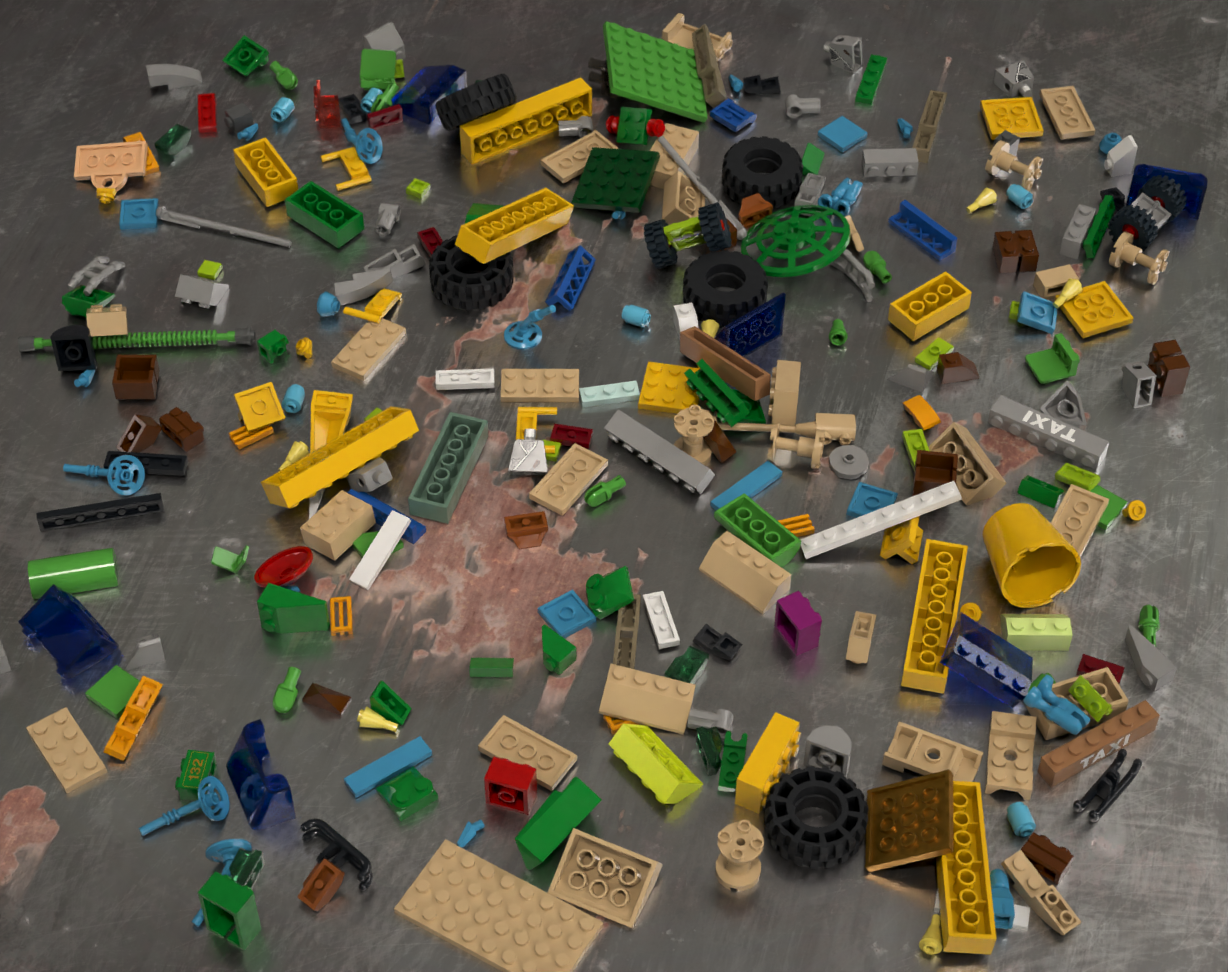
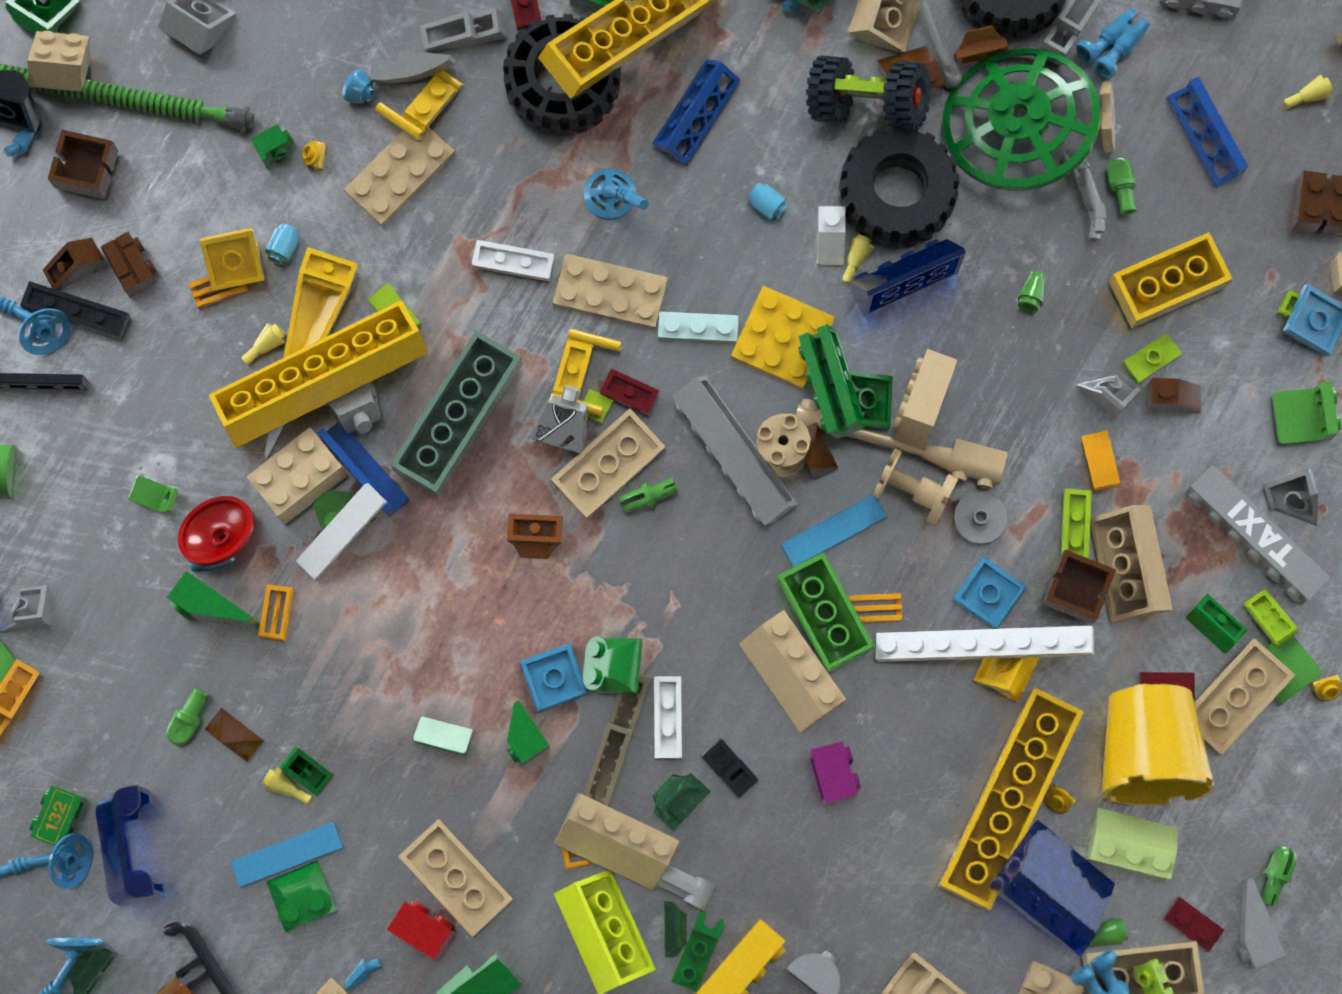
camera: 15 degrees right, 30 degrees up
medium nougat brick [680,326,771,401] -> none
tan slope [846,611,877,664] -> none

